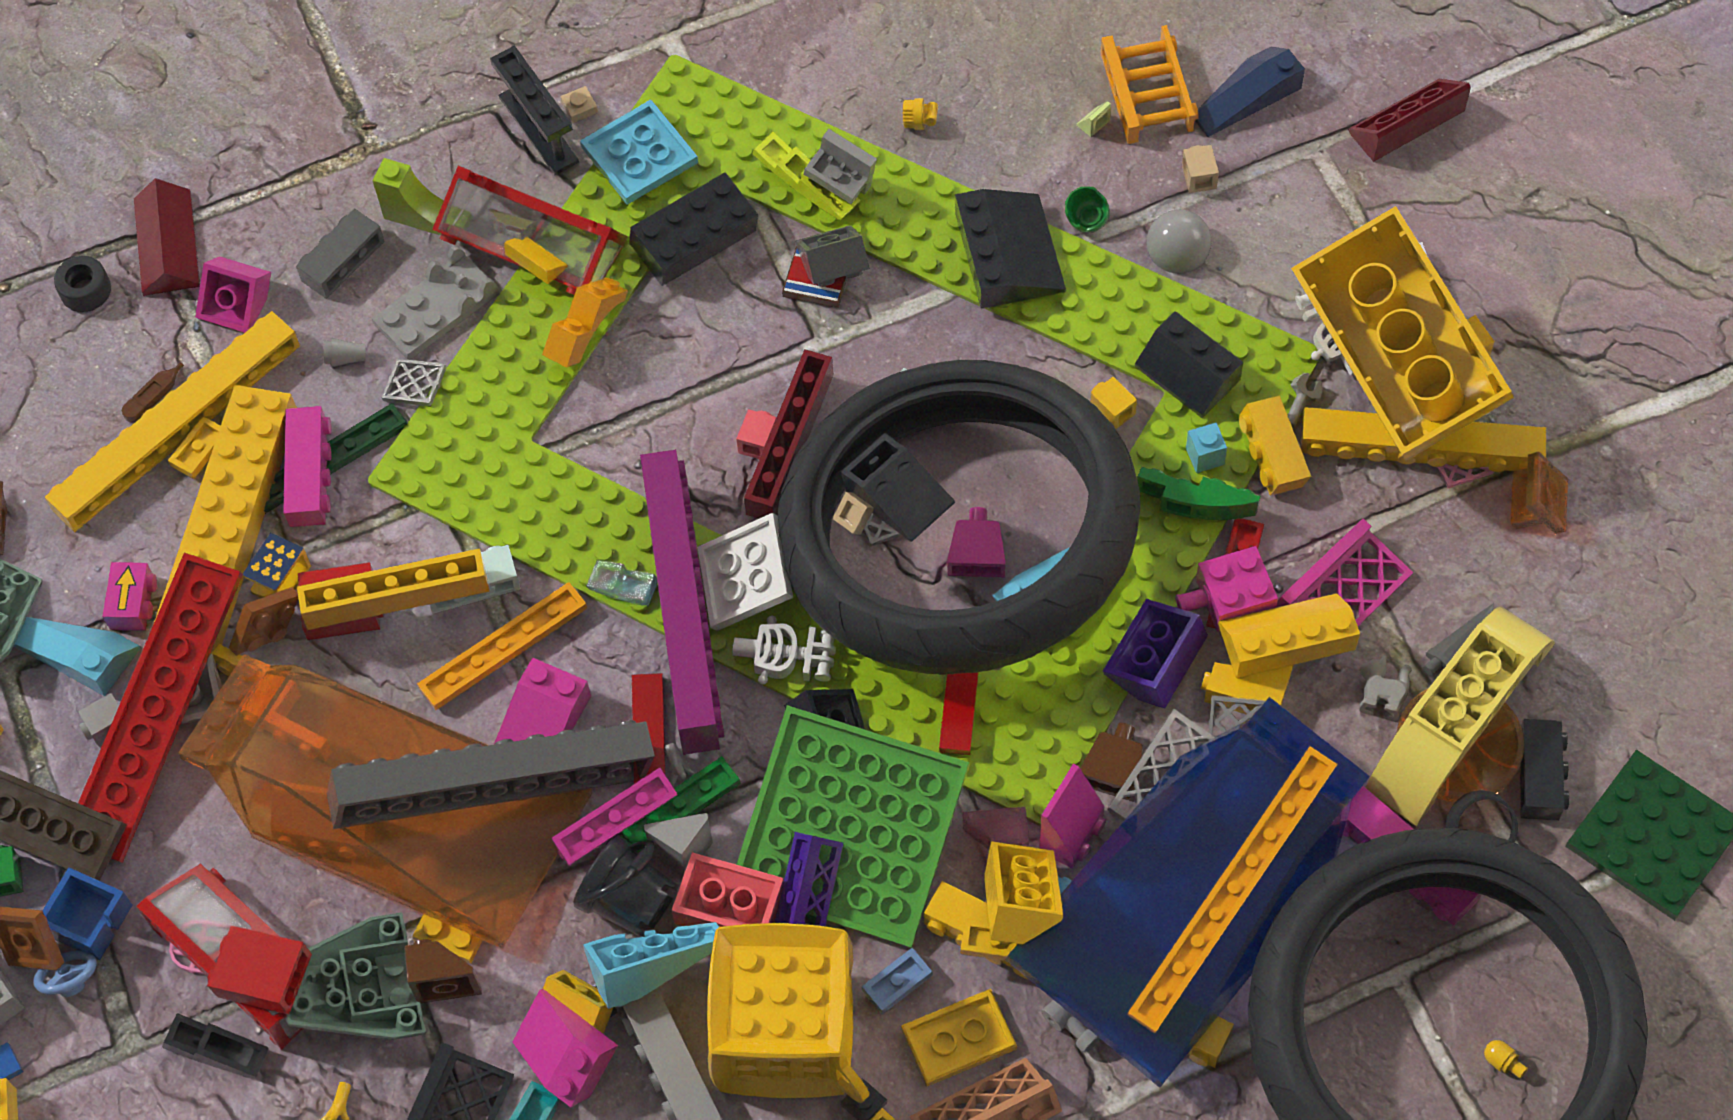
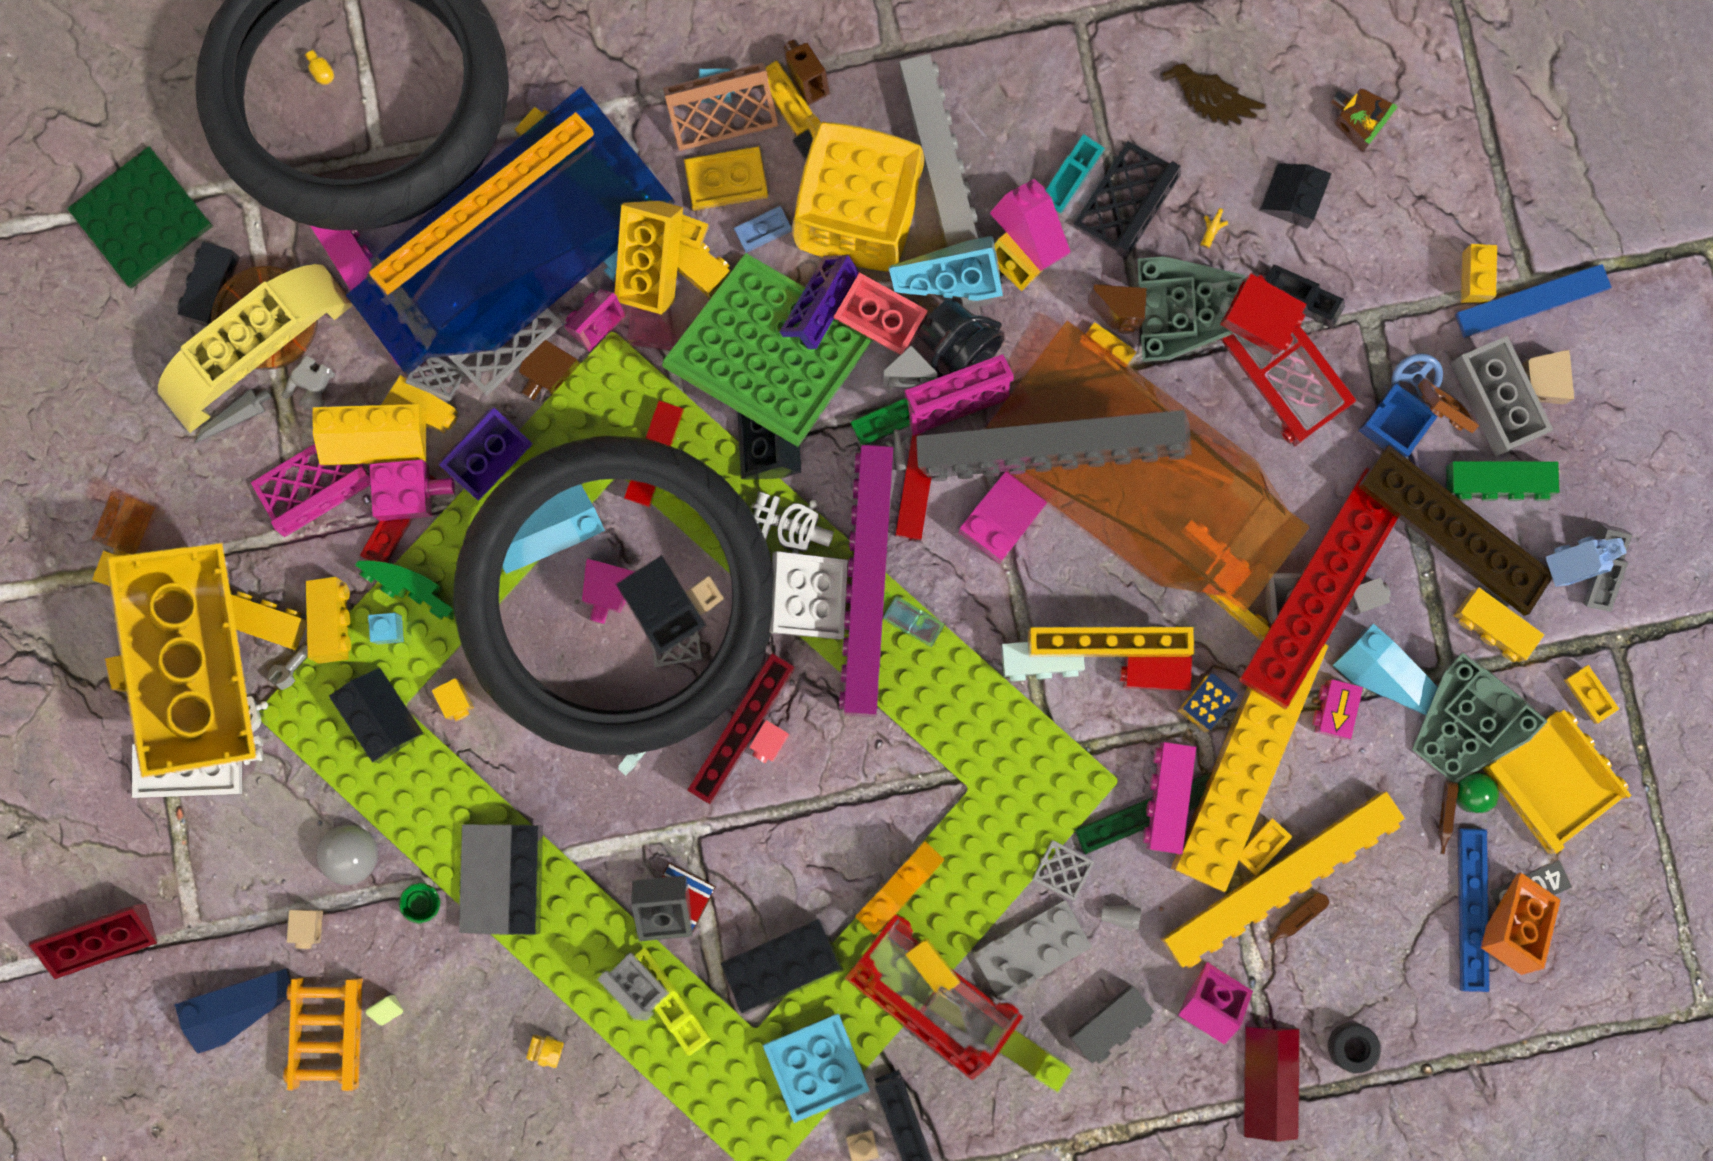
camera: 170 degrees left, 20 degrees up
dark orange plate [229,587,298,656] -> none
light orange plate [417,582,588,711] -> none
black tyre [1446,790,1518,842] -> none

